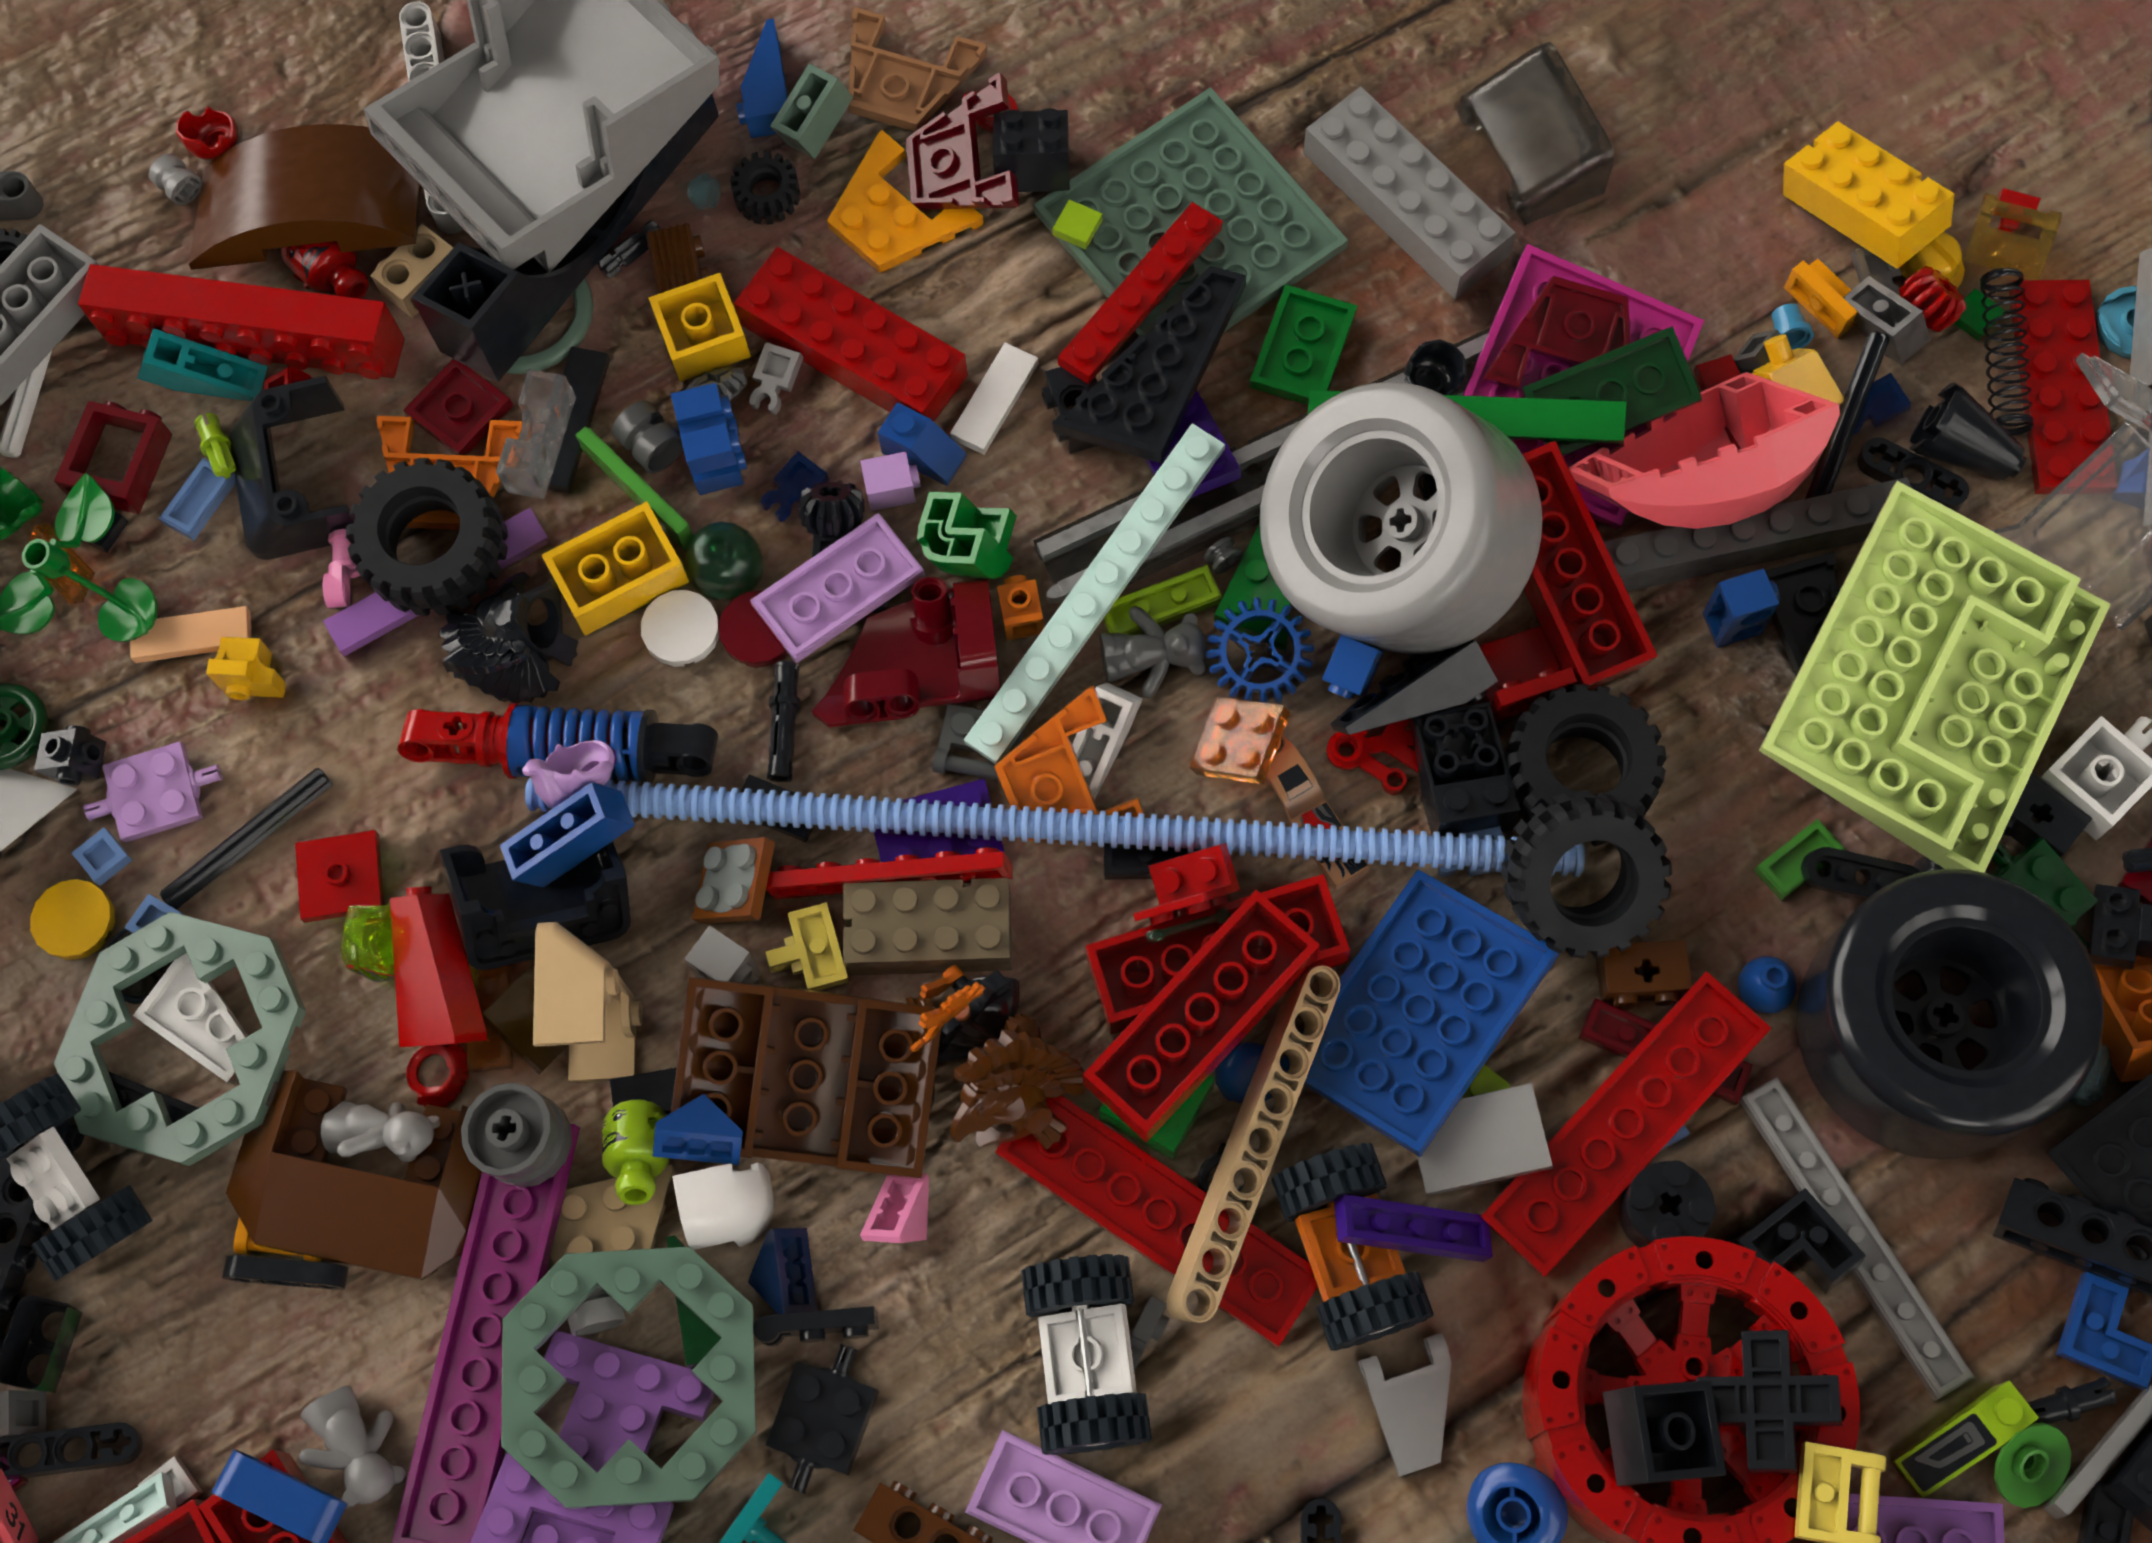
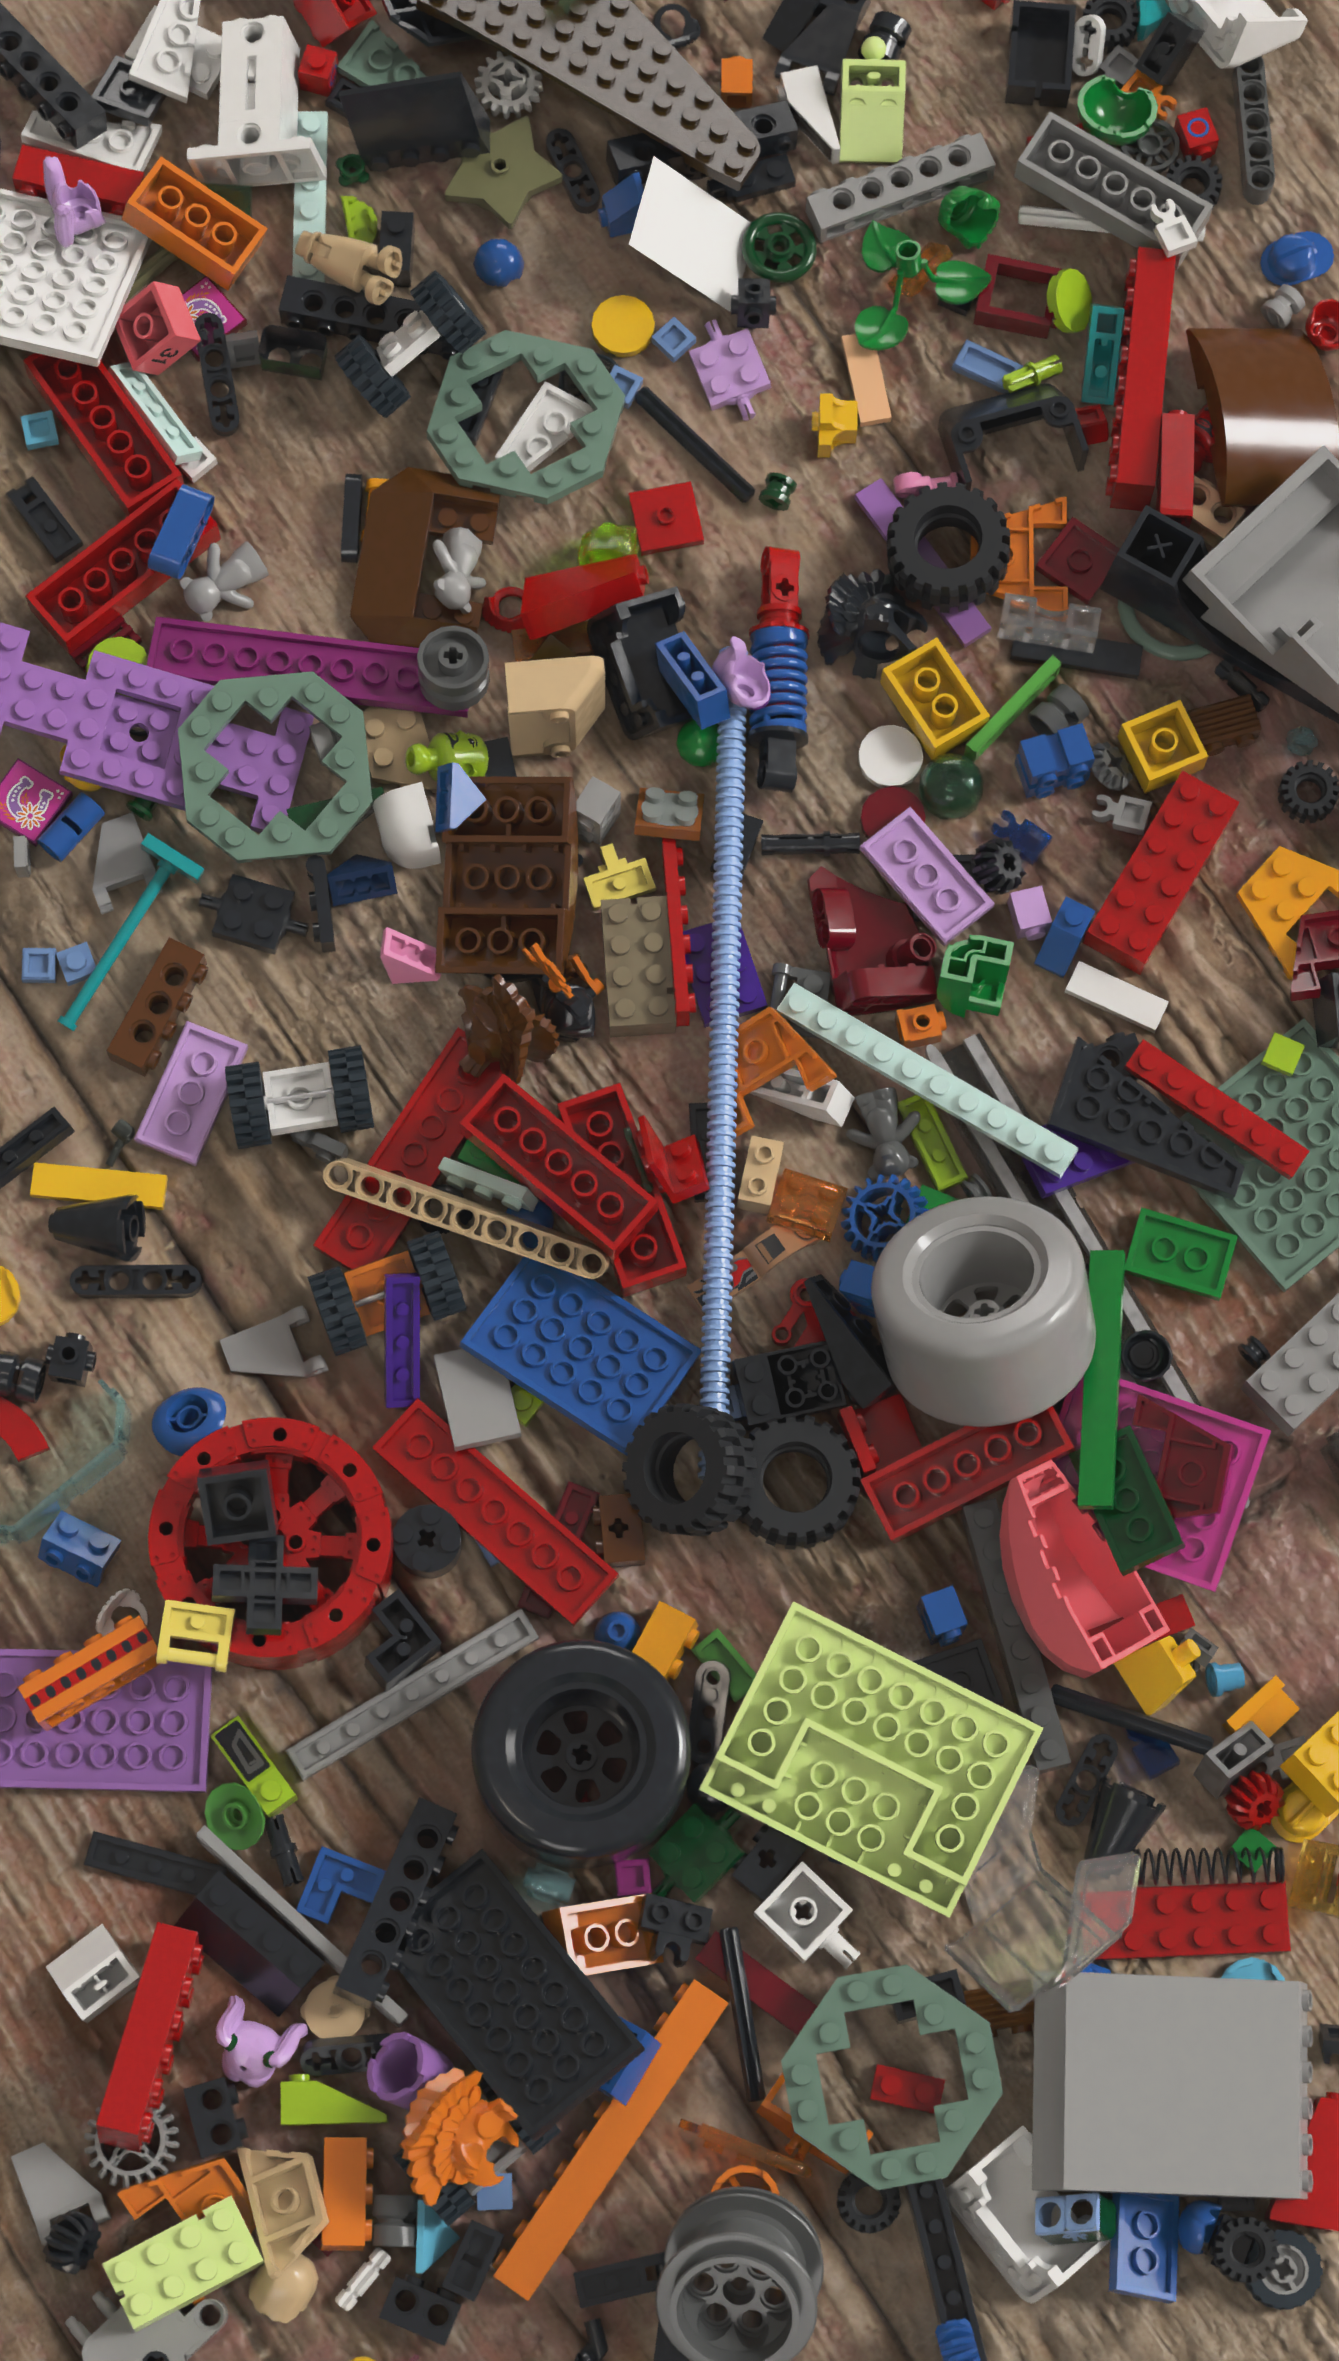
camera: 80 degrees right, 5 degrees up
none -> light aqua plate [438,1157,539,1212]
none -> light orange brick [632,1601,700,1681]
none -> green hair [676,719,720,767]
none -> tan brick [737,1135,784,1215]
none -> dark green wheel [759,472,797,511]
none -> lime tile [1047,268,1092,334]
none -> white plate [1150,198,1198,258]
none -> red slope [1156,410,1195,529]
none -> black bush [1238,1336,1271,1369]
none -> blue piece [1260,231,1334,286]

